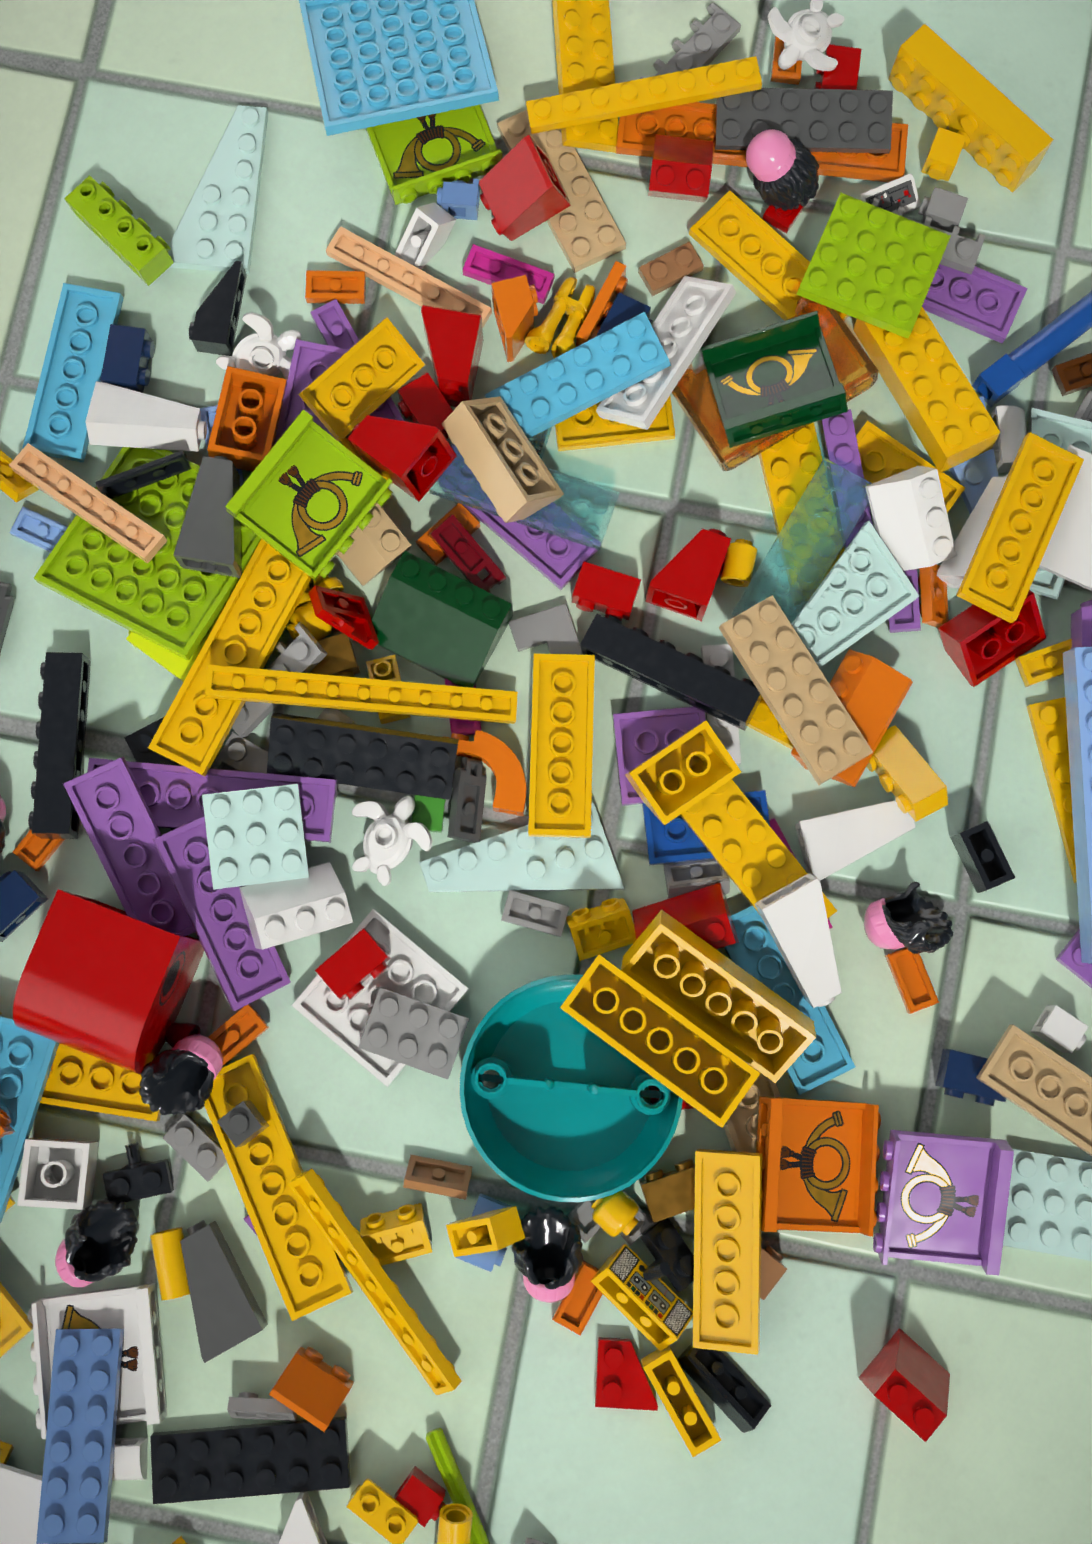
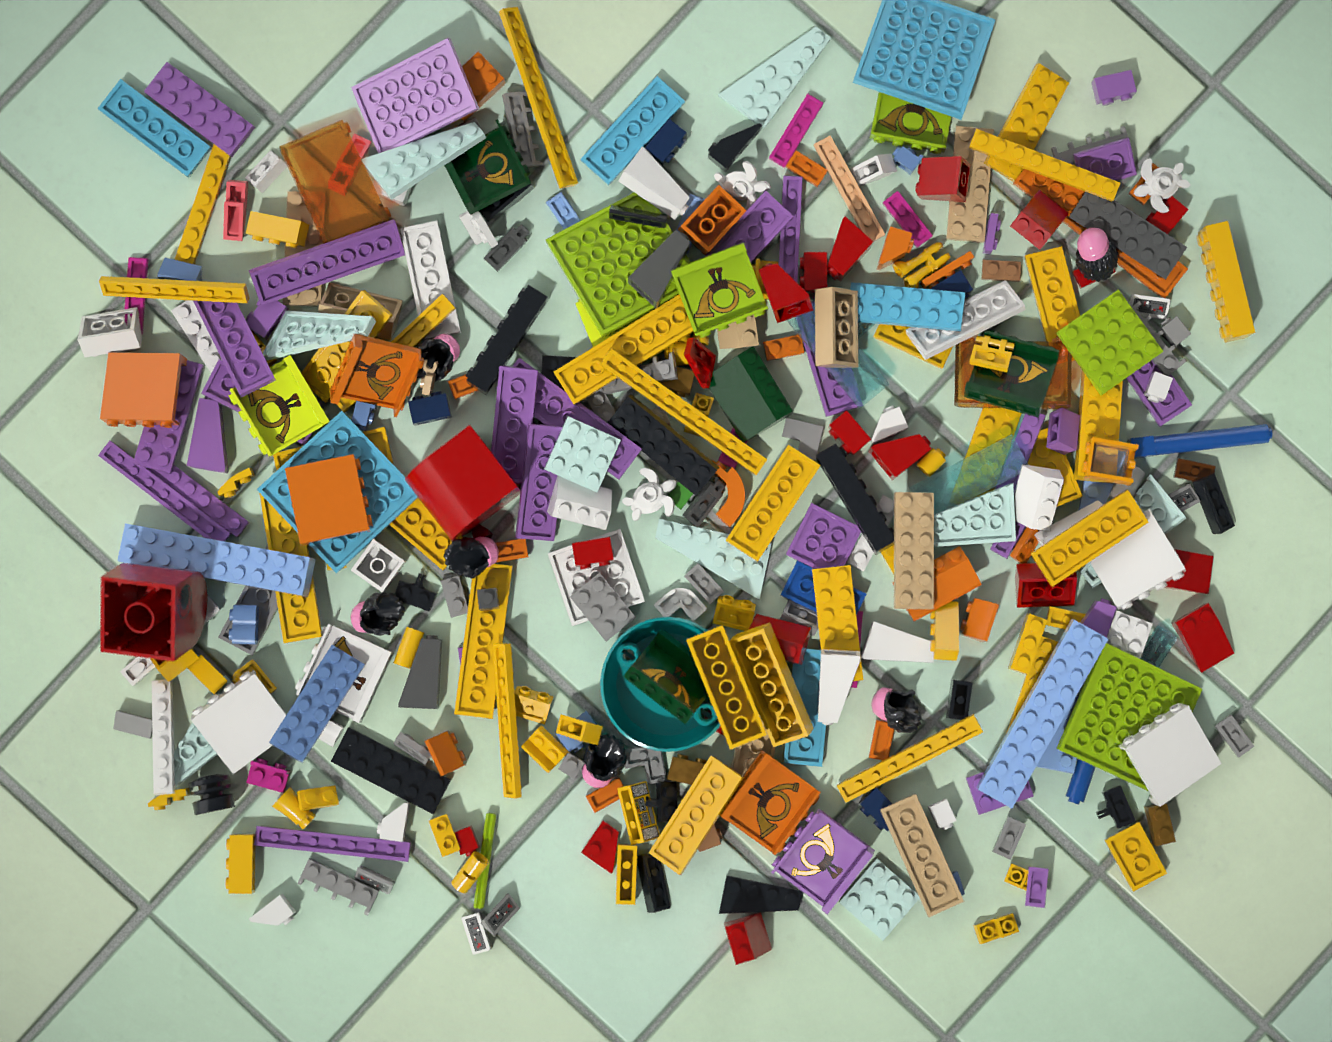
camera: 35 degrees right, 5 degrees up
light nougat plate [9,443,167,564] -> none
lime brick [64,175,174,286] -> none
yellow plate [298,317,425,441] -> none
medium nougat plate [403,1155,473,1200] -> none
dark red plate [429,514,506,593] -> none
yellow head [591,1190,639,1237] -> none
yellow slope [625,720,741,825] -> none
yellow brick [921,127,966,181] -> none
none -> yellow bracket [521,725,569,773]
none -> light grey brick [558,752,585,779]
none -> dark green panel [623,628,708,725]
none -> white plate [654,588,707,621]
none -> black wing [719,875,802,914]
none -> dark pink tile [769,93,824,168]
none -> yellow plate [837,714,983,803]
none -> white slope [871,406,909,444]
none -> orange slope [959,598,999,642]
none -> yellow plate [970,335,1015,372]
none -> medium lavender plate [983,213,1001,255]
none -> yellow brick [1008,613,1047,675]
none -> medium lavender brick [1046,408,1080,455]
none -> medium lavender tile [1073,137,1137,181]
none -> window [1081,437,1139,486]
none -> white brick [1144,372,1173,403]

